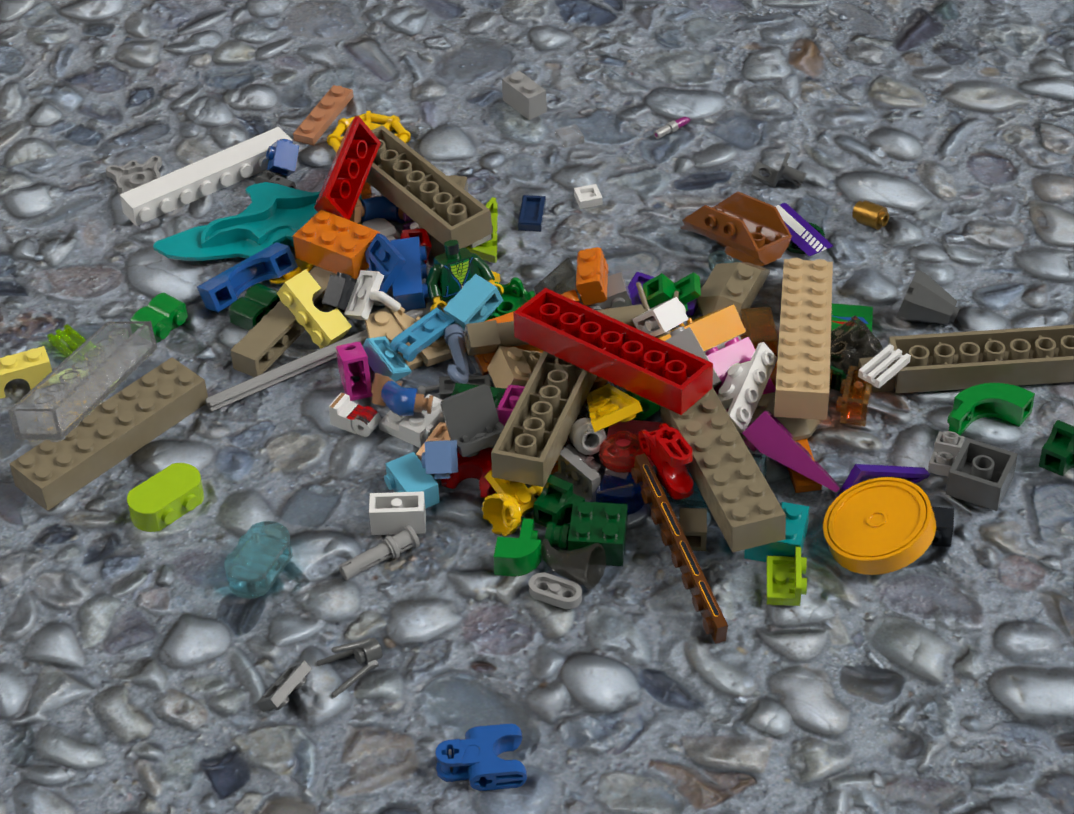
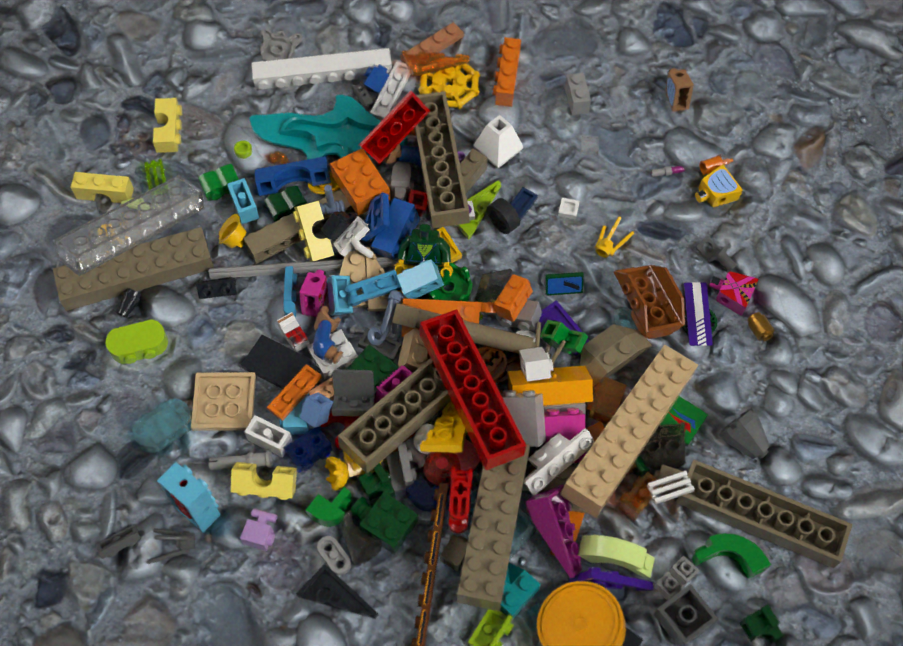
camera: 25 degrees right, 20 degrees up
none -> black cone [117,288,141,318]
none -> light yellow arch [153,98,182,153]
none -> medium azure brick [157,462,220,533]
none -> tan plate [191,372,256,431]
none -> black hinge [196,276,237,299]
none -> yellow piece [219,214,247,248]
none -> medium azure brick [227,178,259,224]
none -> light yellow arch [231,462,297,500]
none -> lime tile [234,140,252,159]
none -> lavender brick [240,508,277,551]
none -> black tile [241,335,320,389]
none -> orange tile [267,364,322,421]
none -> clear orange arm [270,151,289,164]
none -> dark azure hinge [283,266,298,318]
none -> clear blue brick [284,426,333,473]
none -> black wing [296,564,379,619]
none -> sand blue piece [320,185,345,216]
none -> white plate [370,61,413,120]
none -> clear orange wing [401,51,470,77]
none -> white slope [473,115,523,169]
none -> black tyre [487,198,520,234]
none -> orange brick [493,37,522,107]
none -> slope [544,272,584,296]
none -> yellowish green arch [578,535,655,578]
none -> yellow plant [594,216,634,258]
none -> medium nougat torso [666,68,694,112]
none -> torso [695,165,743,207]
none -> orange piece [699,154,733,175]
none -> torso [709,271,759,316]

